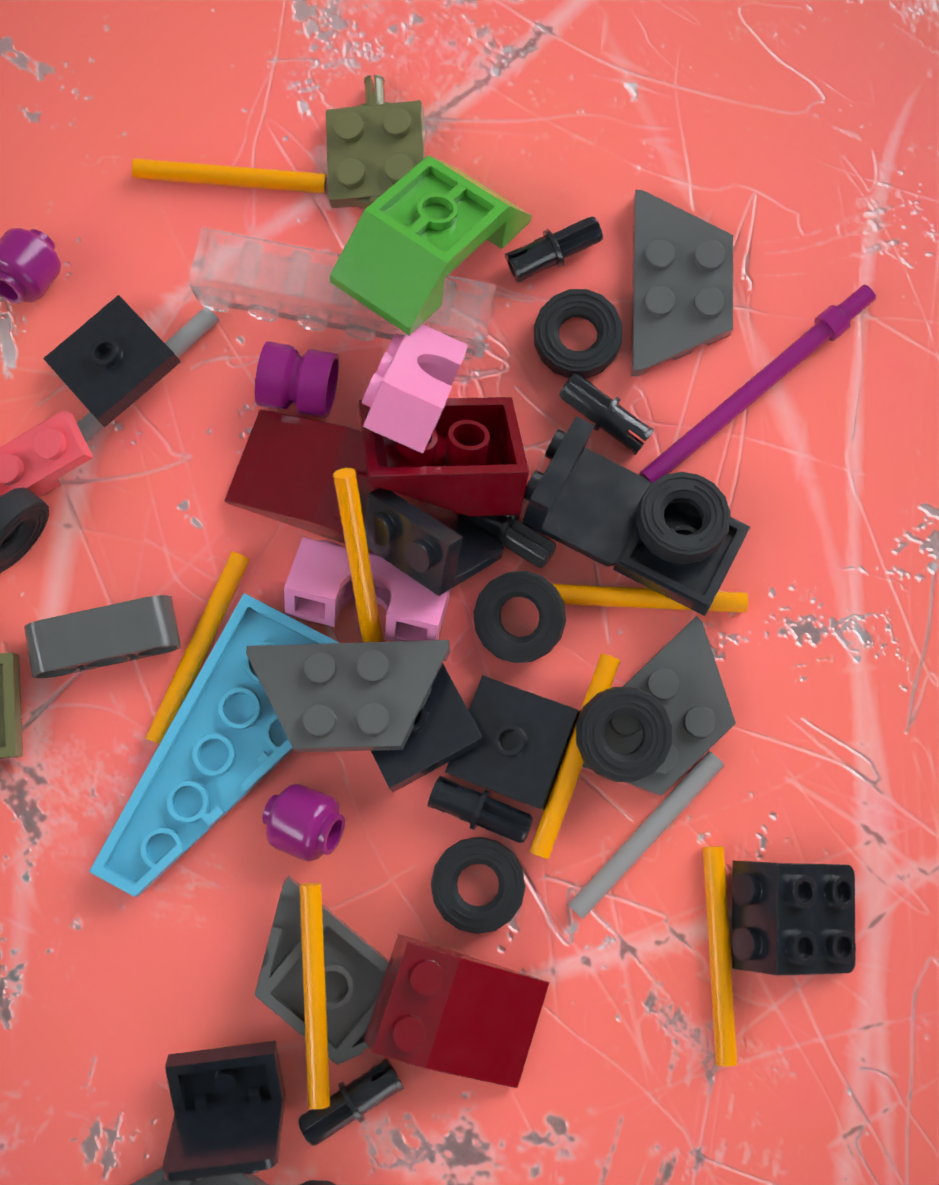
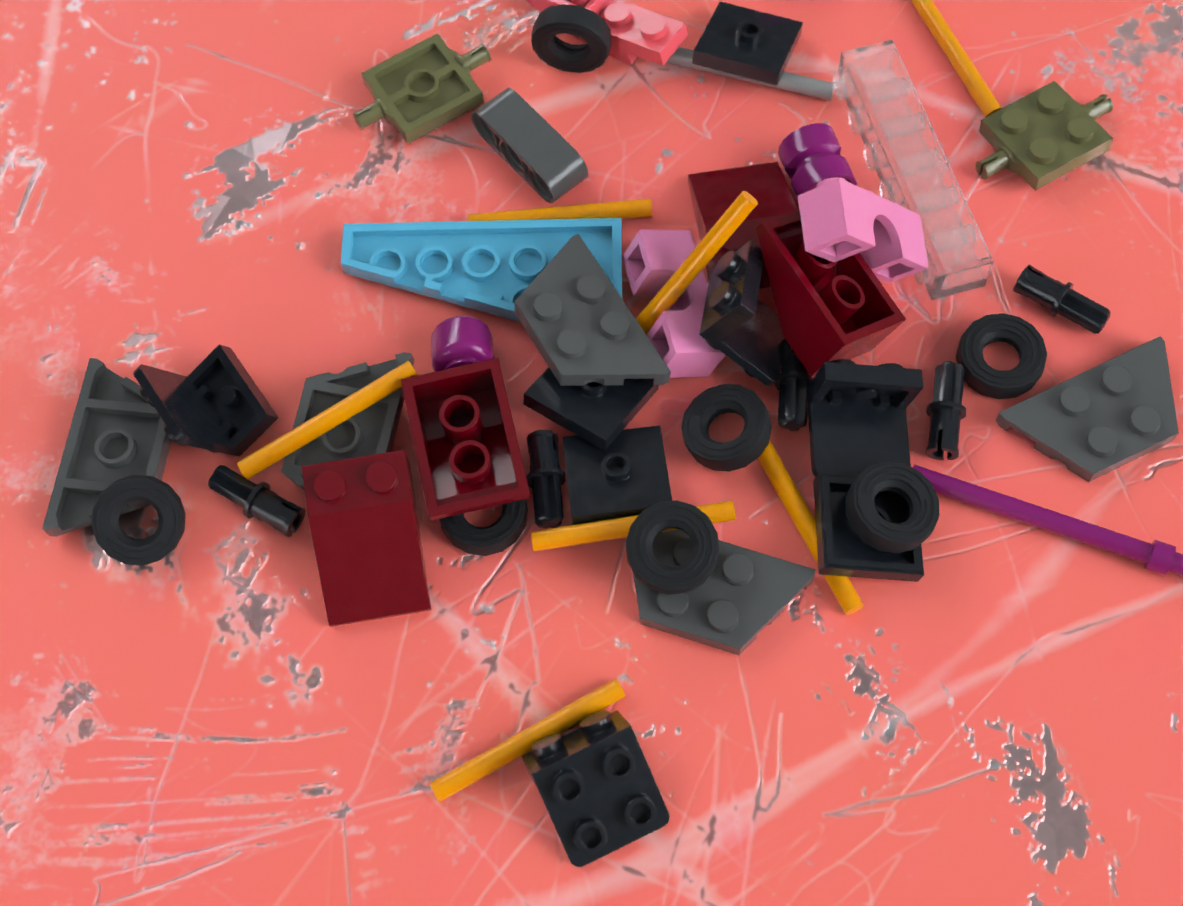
camera: 65 degrees right, 15 degrees down
bright green slope [330,155,532,336] -> none
light grey bar [567,751,724,919] -> none
none -> dark red slope [401,358,531,521]

